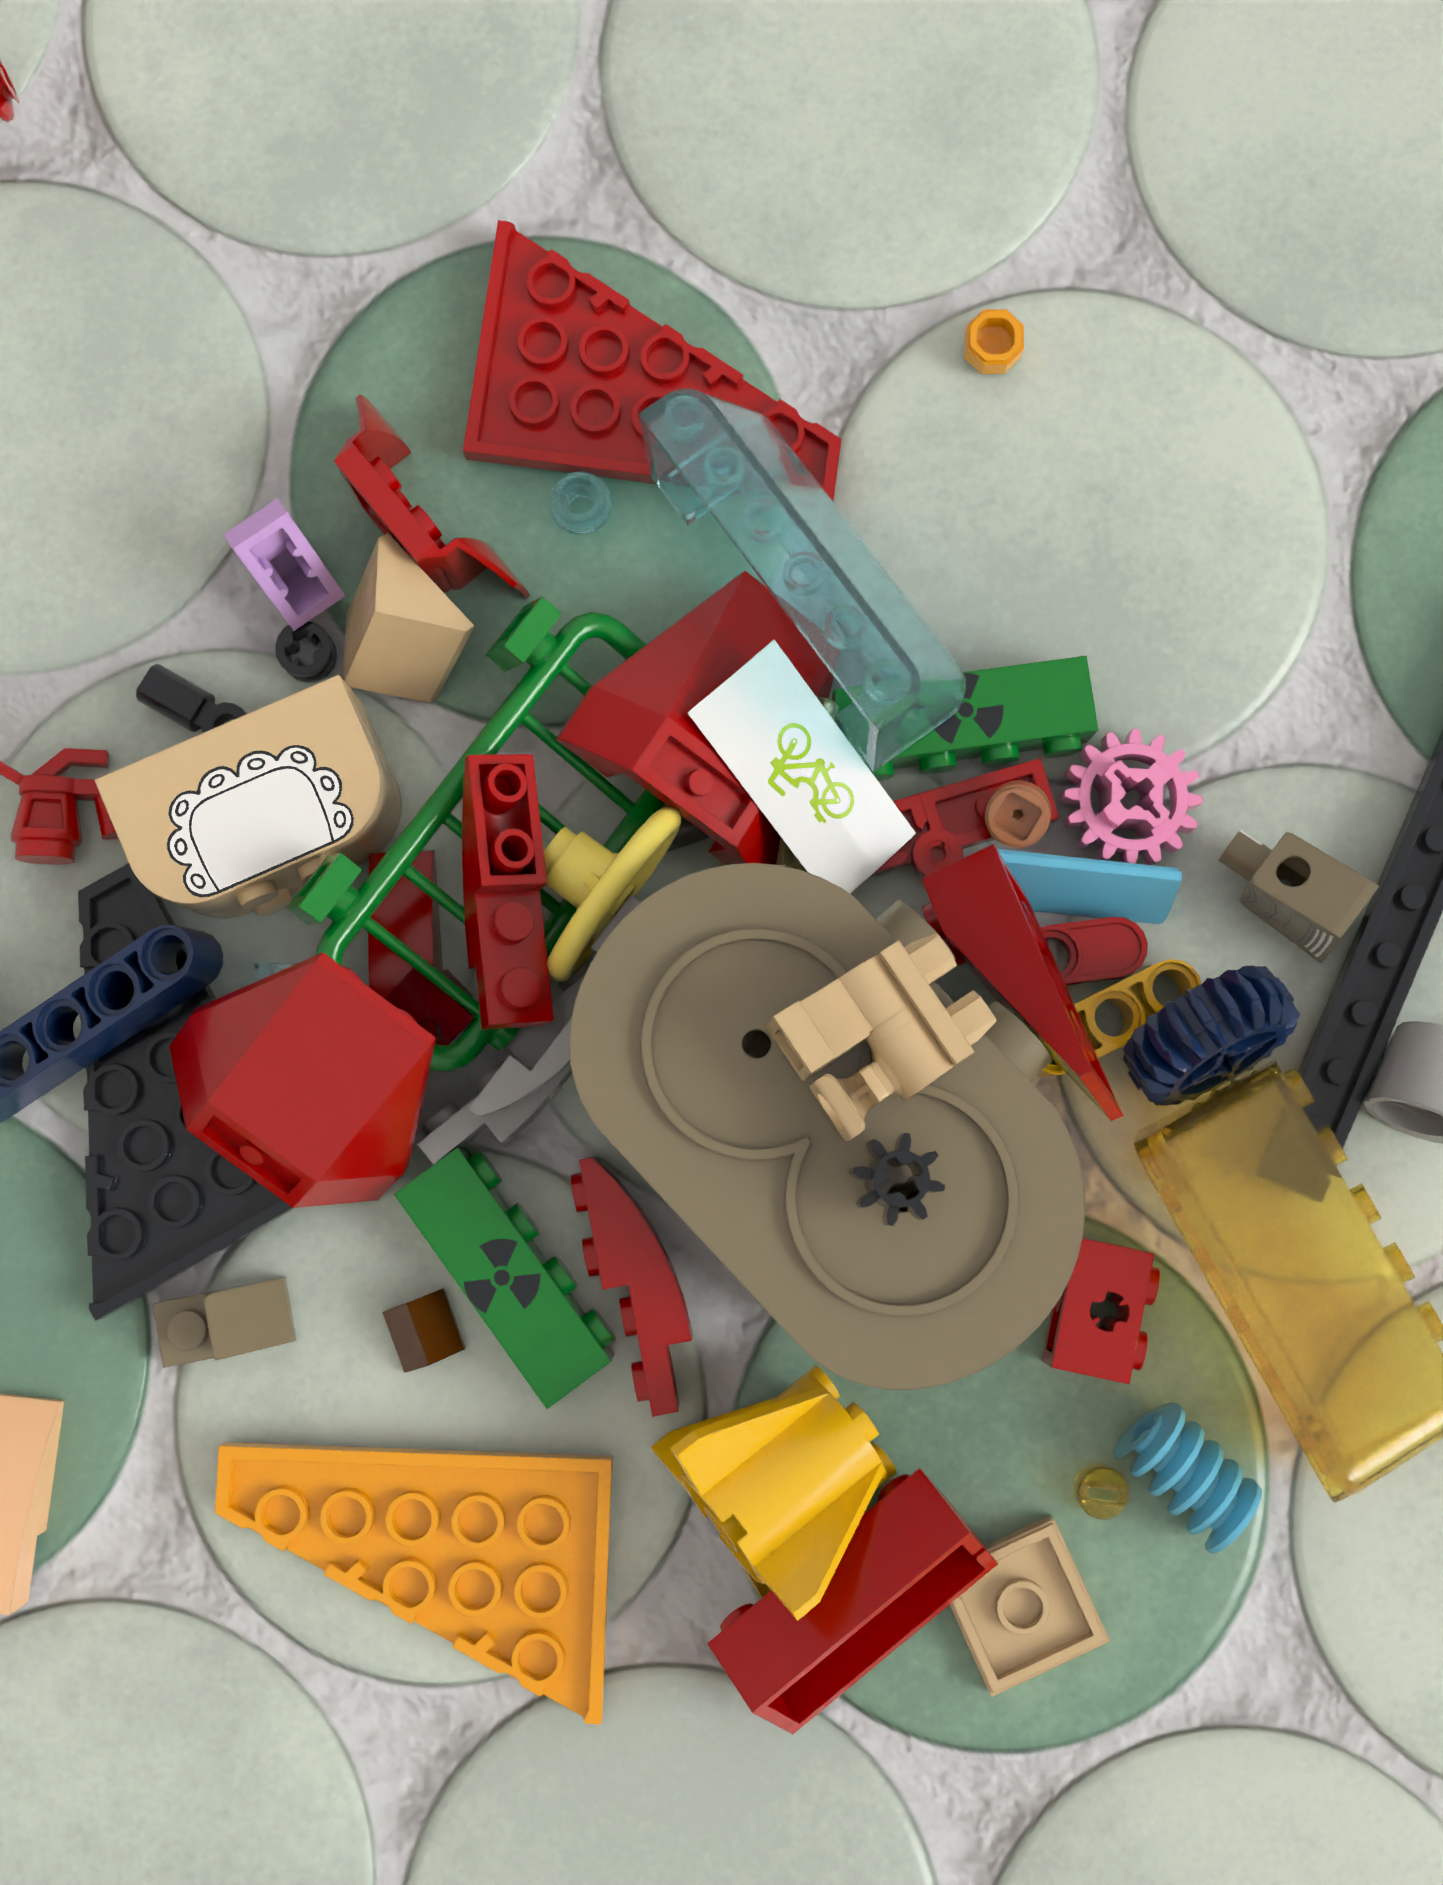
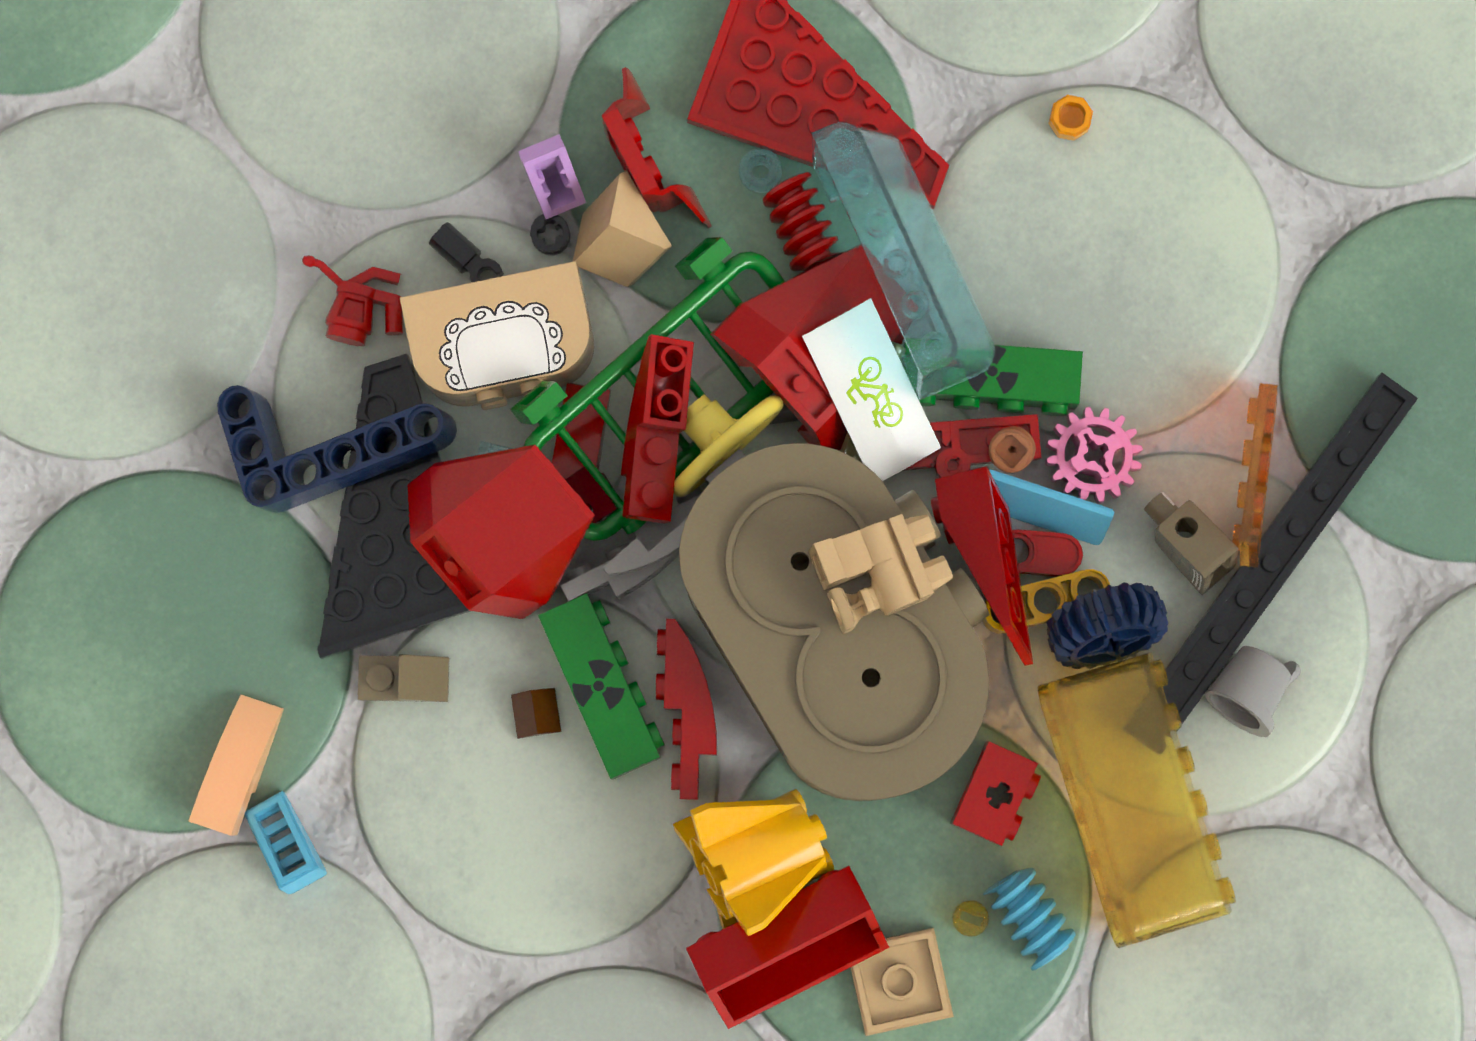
camera: 15 degrees right, 0 degrees up
light orange wing [215,1442,613,1725] -> none
black gear [849,1133,945,1226] -> none
none -> medium azure slope [245,791,327,894]
none -> red piece [763,172,843,272]
none -> clear orange wing [1232,383,1278,568]

